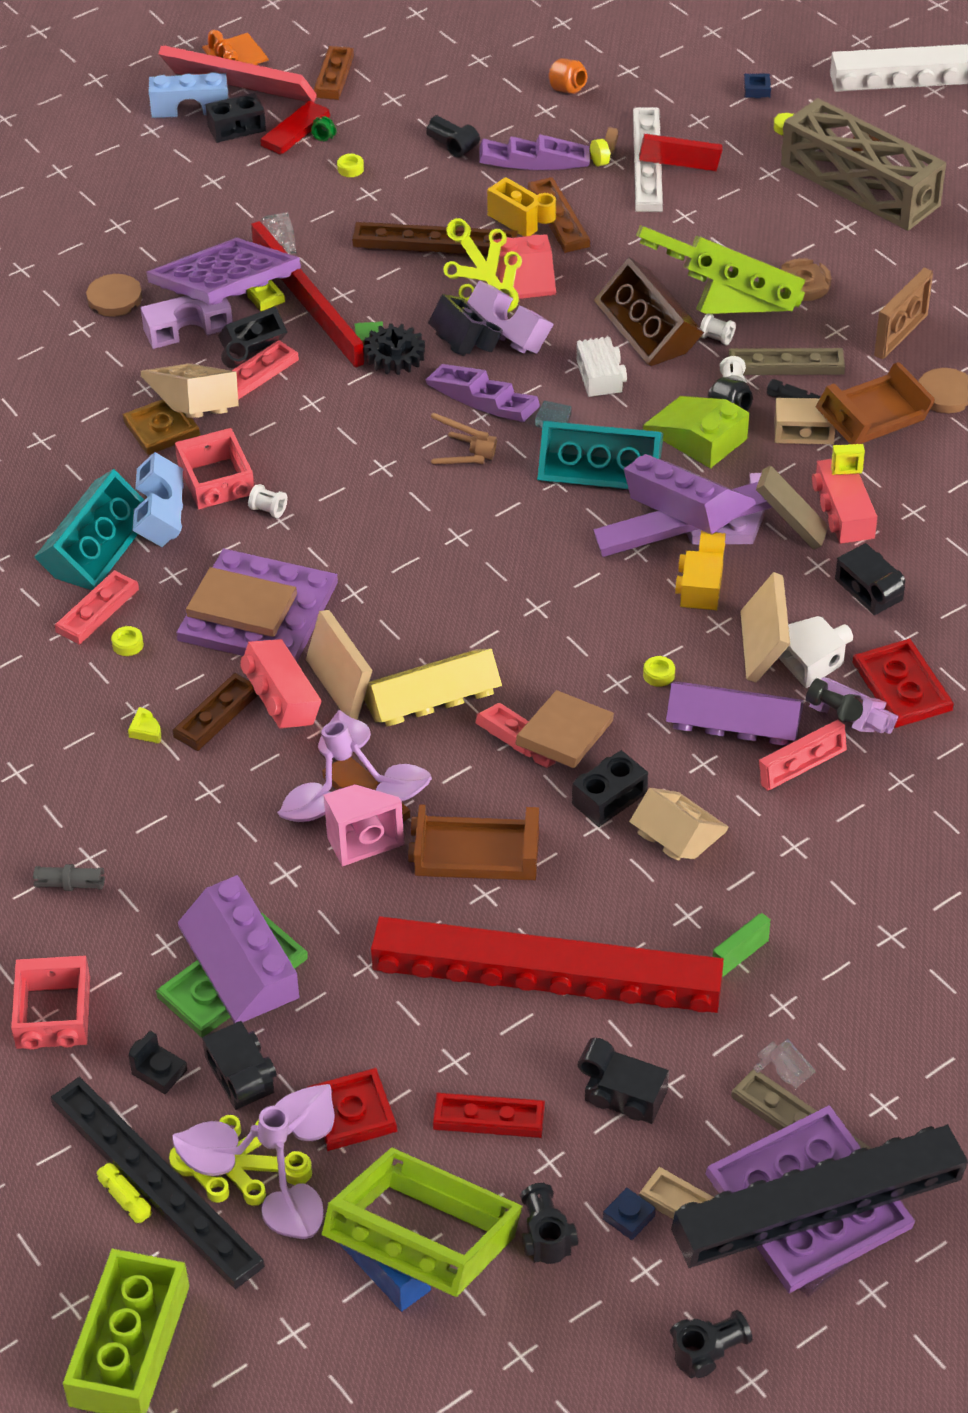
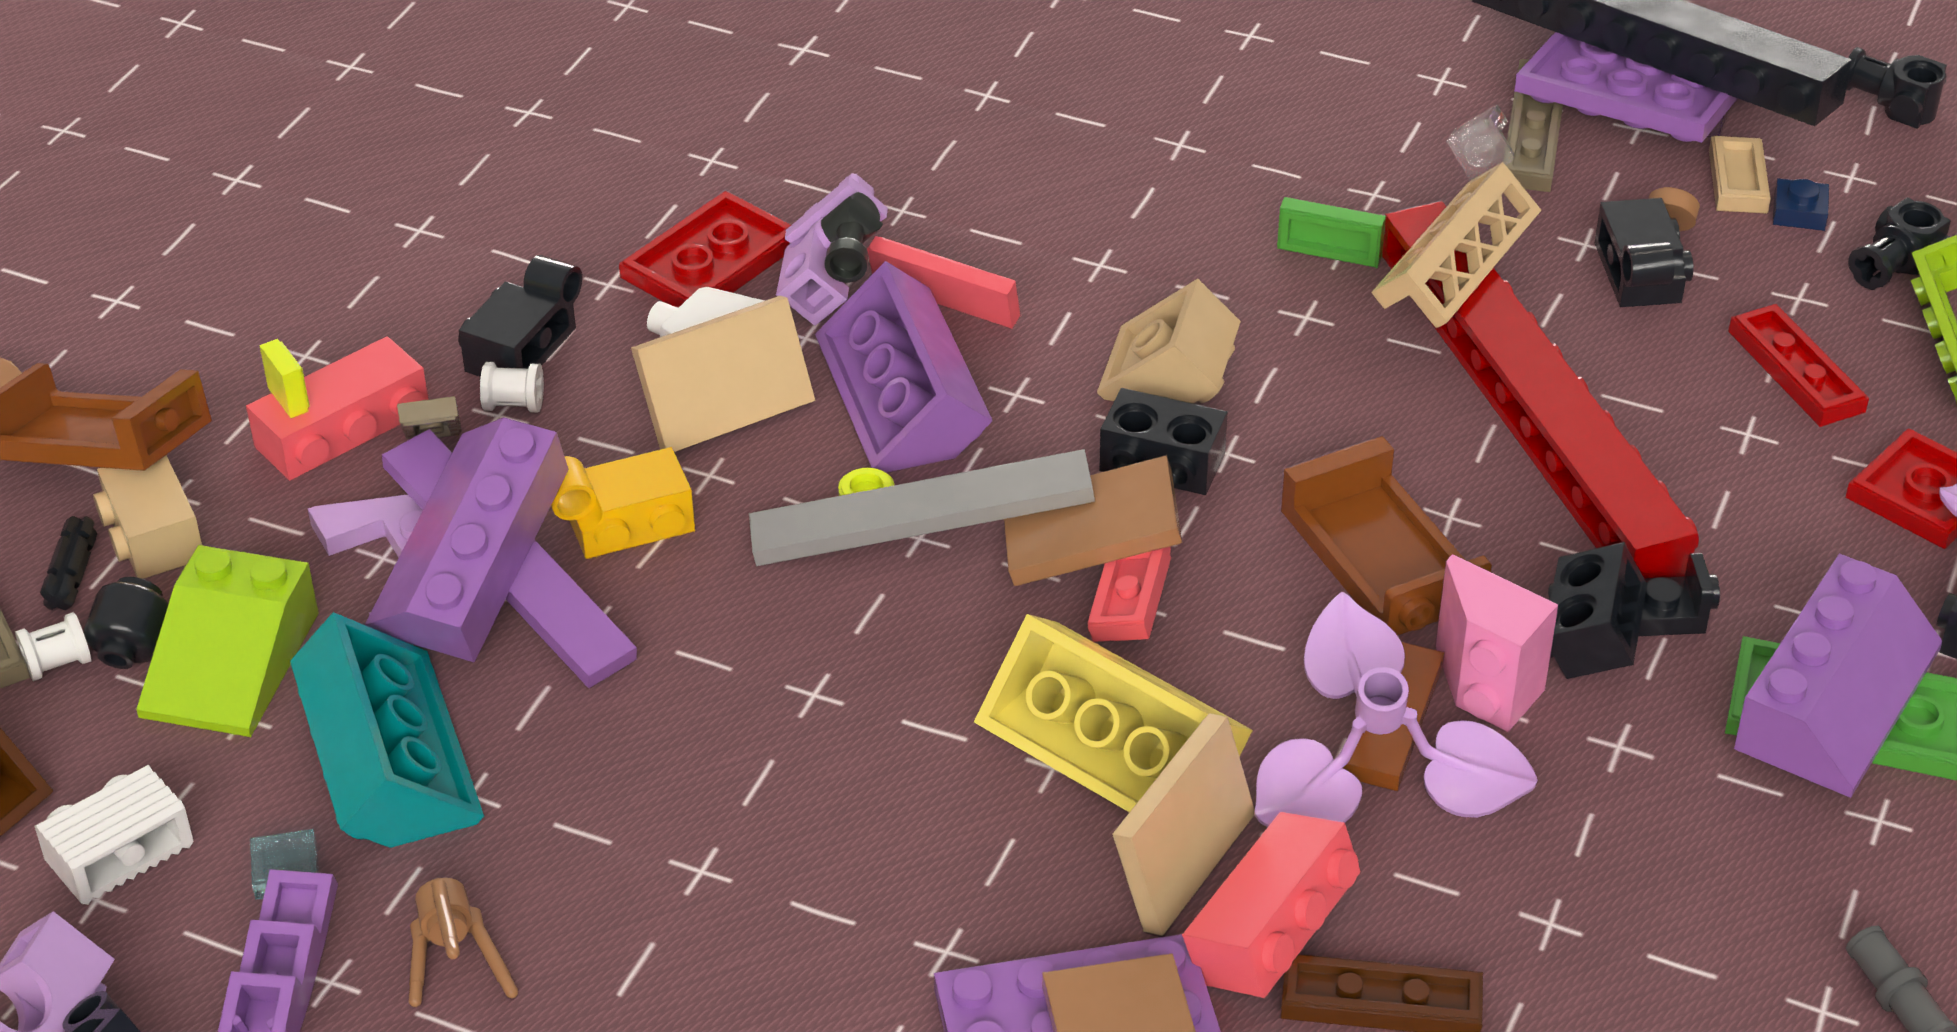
camera: 120 degrees left, 5 degrees down
none -> white bush [480,362,544,413]
none -> light grey tile [749,449,1095,566]
none -> tan fence [1371,162,1541,328]
none -> black brick [1548,542,1647,679]
none -> black bracket [1639,553,1720,636]
none -> medium nougat tile [1648,187,1700,231]

